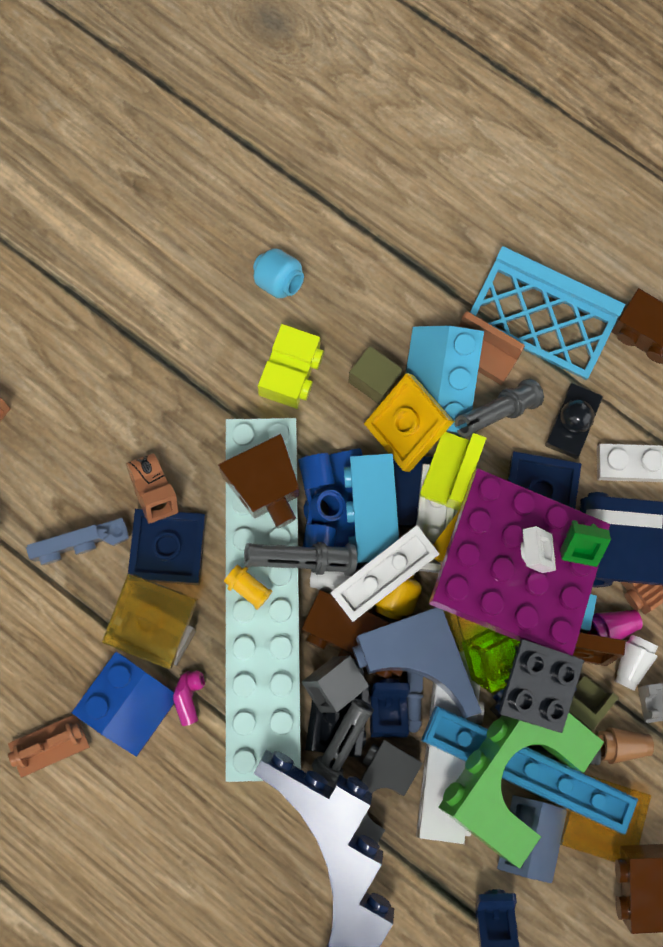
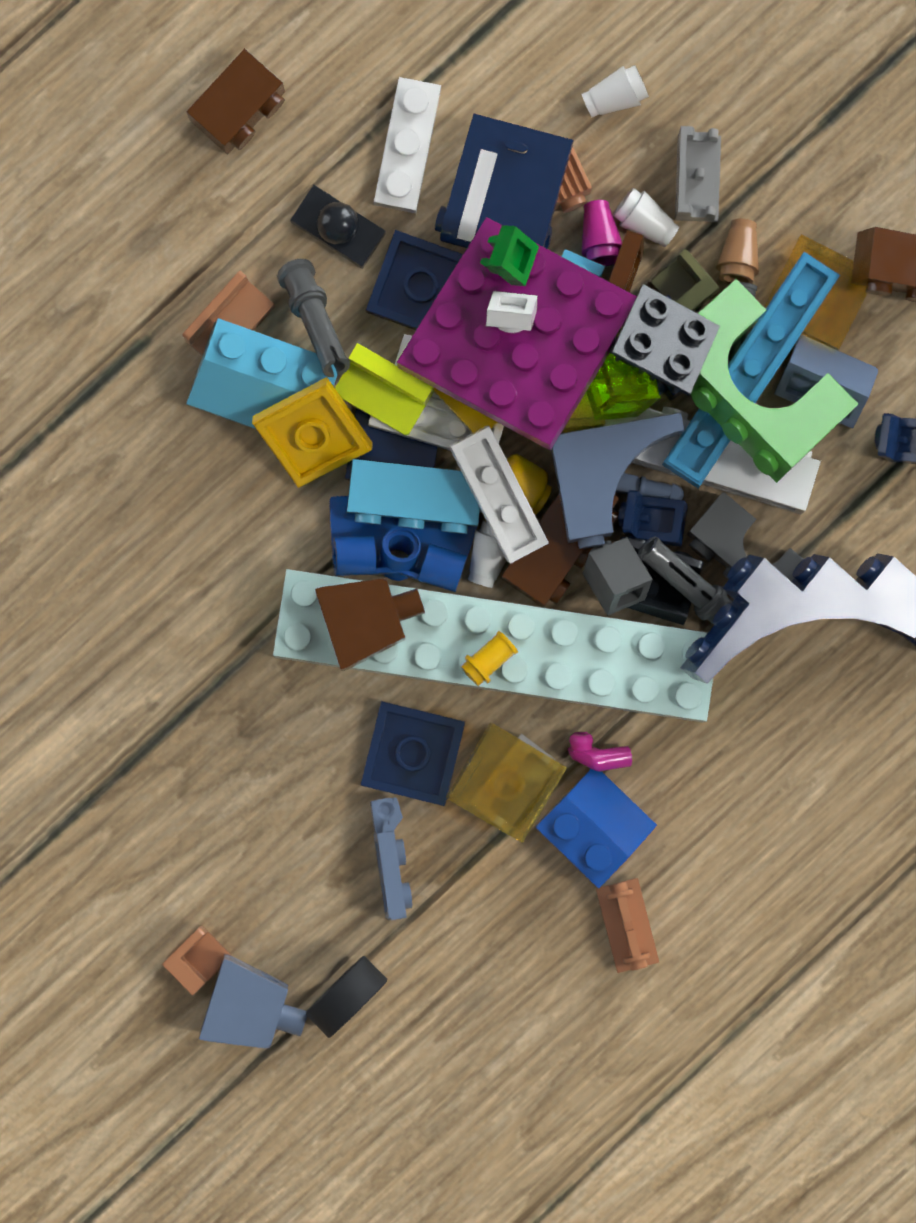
camera: 75 degrees left, 10 degrees up
nougat leg [126,453,178,524] -> none
dark grey pin [244,542,357,576] -> none
medium azure head [253,248,304,298] -> none
neon yellow brick [258,324,324,409] -> none
olive panel [348,346,402,405] -> none
medium azure fence [470,246,626,380] -> none

